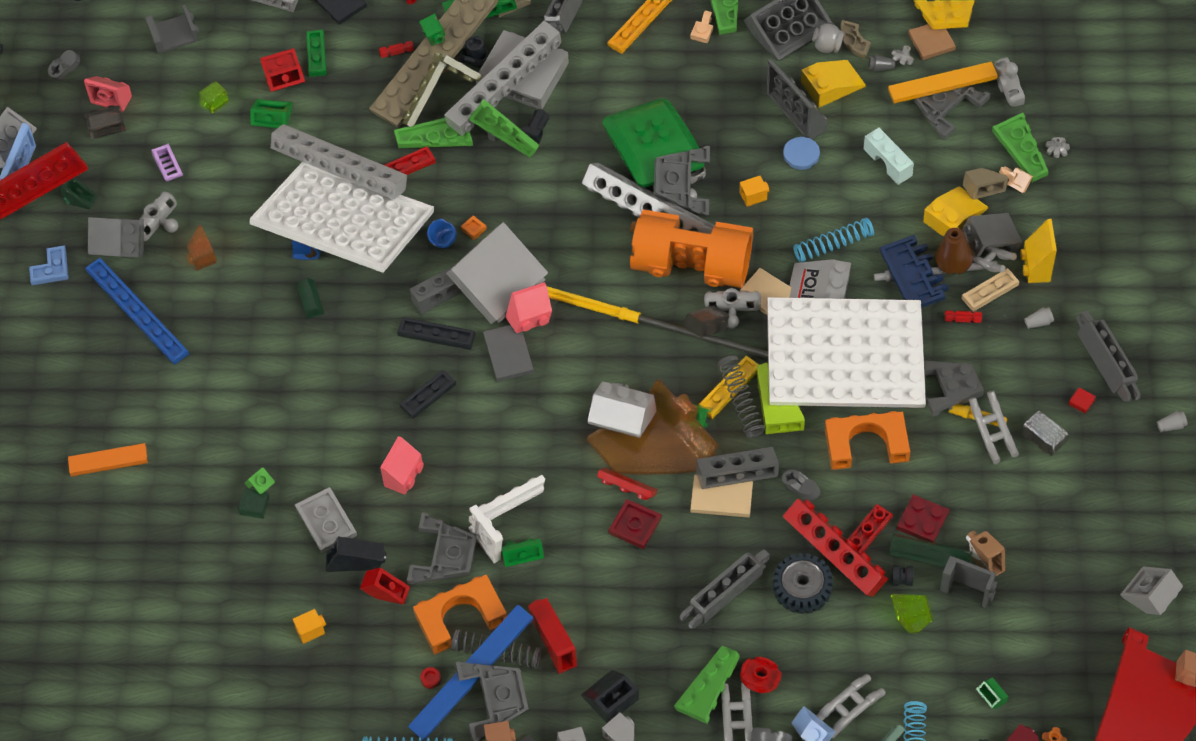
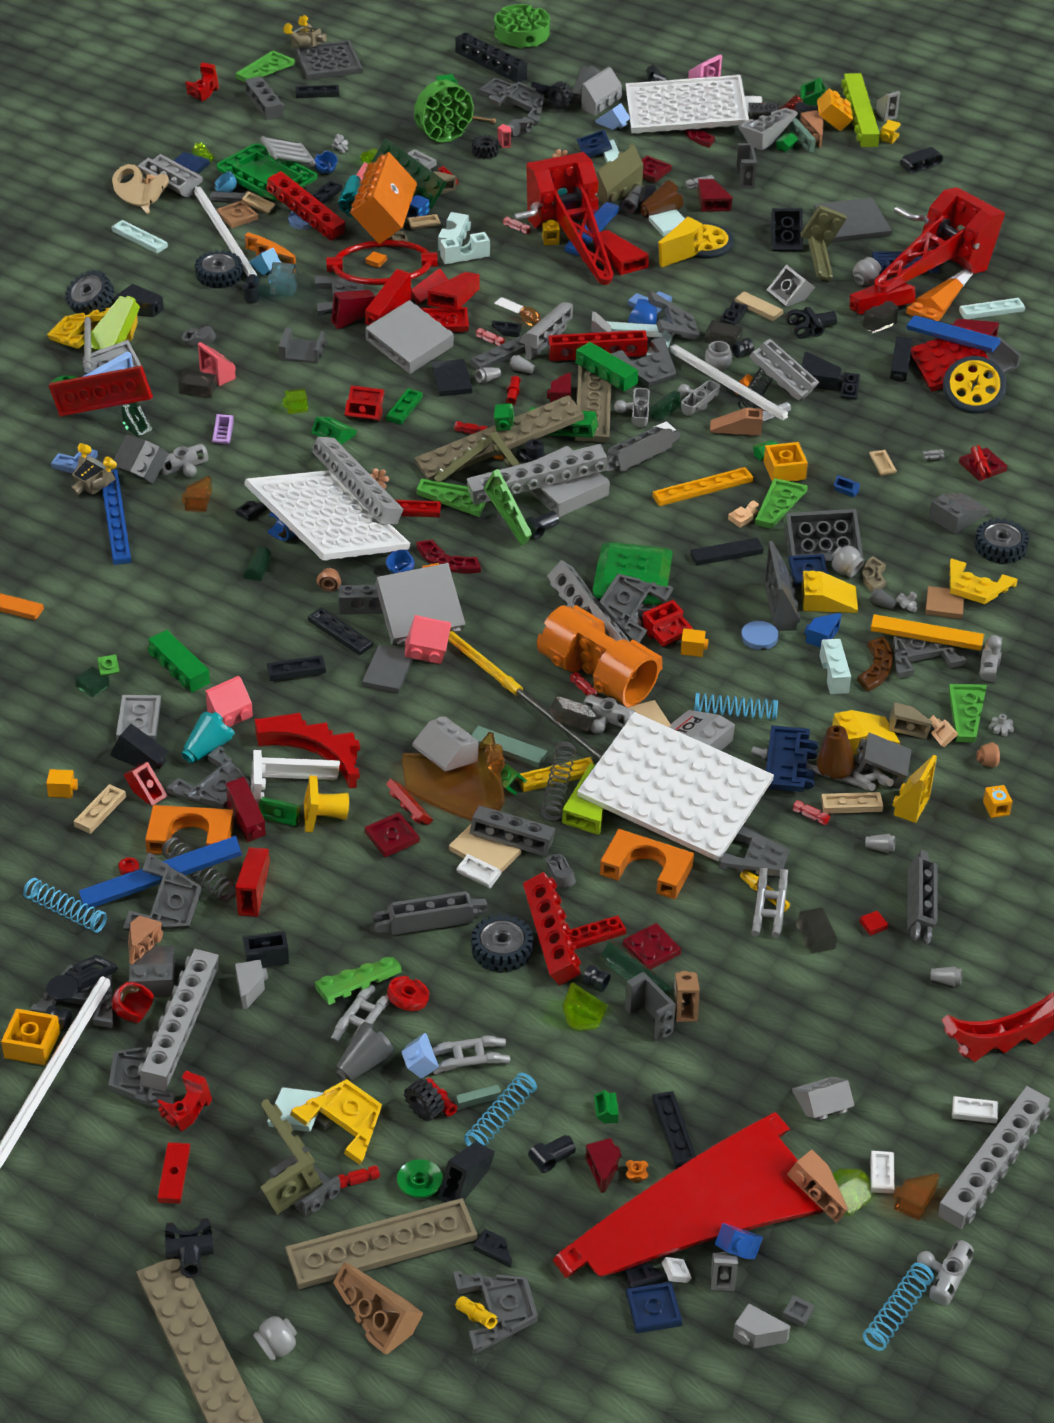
camera: 25 degrees right, 15 degrees down
none -> torso [71,443,117,495]
none -> tan plate [74,784,126,834]
none -> green brick [148,630,210,693]
none -> teal cone [181,711,235,764]
none -> dark red slope [226,777,266,842]
none -> black tile [236,501,268,522]
none -> red arch [254,713,360,789]
none -> yellow plant [303,775,349,832]
none -> nougat cone [316,568,341,592]
none -> nougat plant [370,468,389,489]
none -> dark red tile [416,539,481,574]
none -> white plate [456,854,501,889]
none -> sand green tile [471,726,547,768]
none -> red axle [570,672,599,697]
none -> red brick [642,600,693,647]
none -> black tile [652,1091,696,1169]
none -> black tile [690,538,764,566]
none -> dark blue tile [788,554,829,587]
none -> blue slope [804,613,842,648]
none -> reddish brown tile [857,636,893,692]
none -> nougat cone [977,742,1000,768]
none -> light orange brick [983,785,1013,818]

